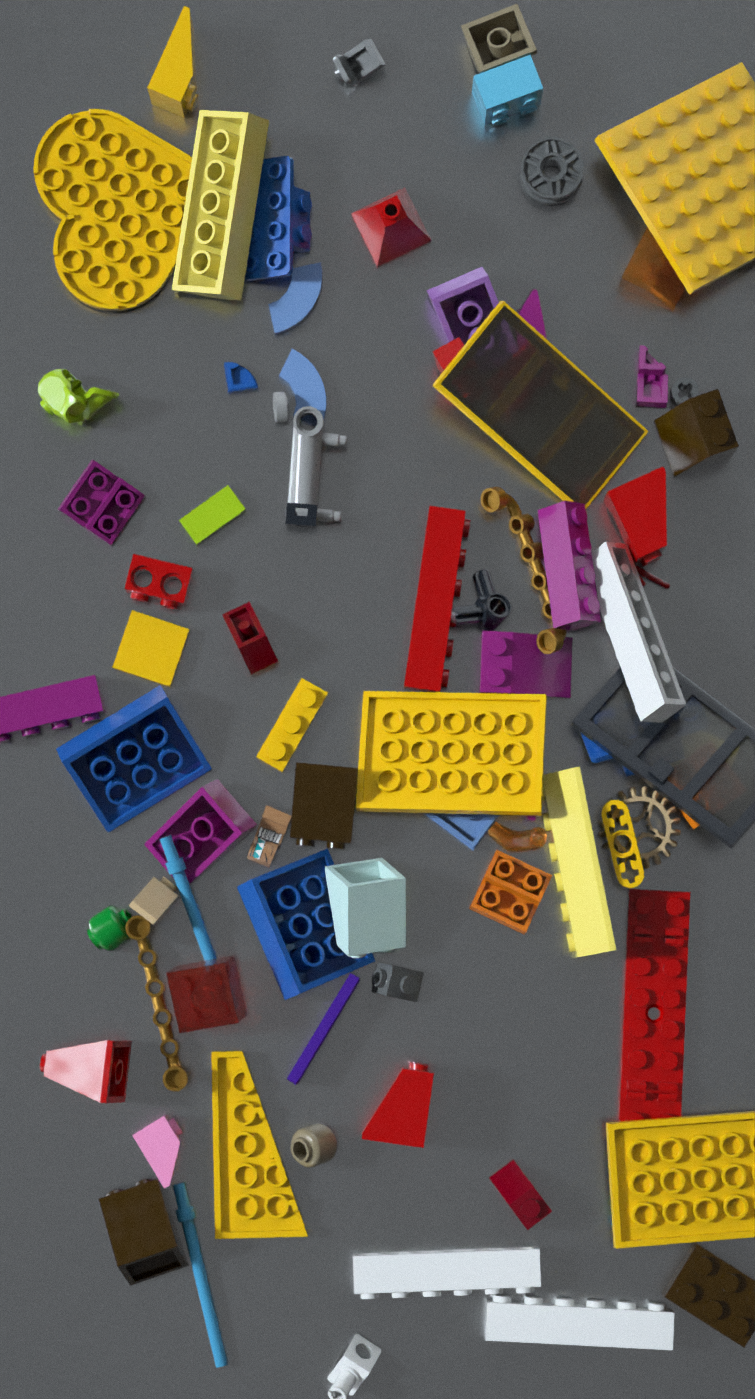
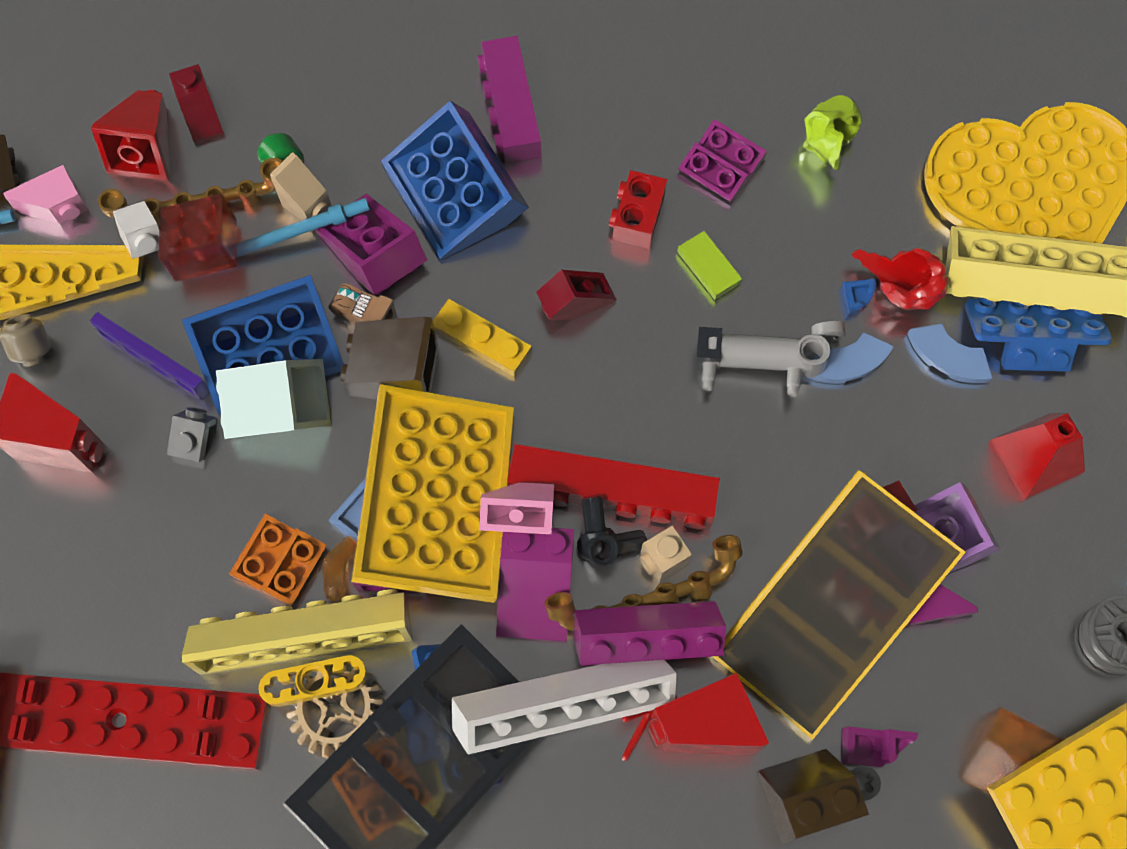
camera: 90 degrees right, 15 degrees down
yellow tile [112,610,190,688] -> none
none -> white brick [113,201,164,259]
none -> dark red slope [169,64,225,144]
none -> bright pink slope [480,482,554,534]
none -> tan brick [640,525,692,583]
none -> red hair [851,248,949,310]

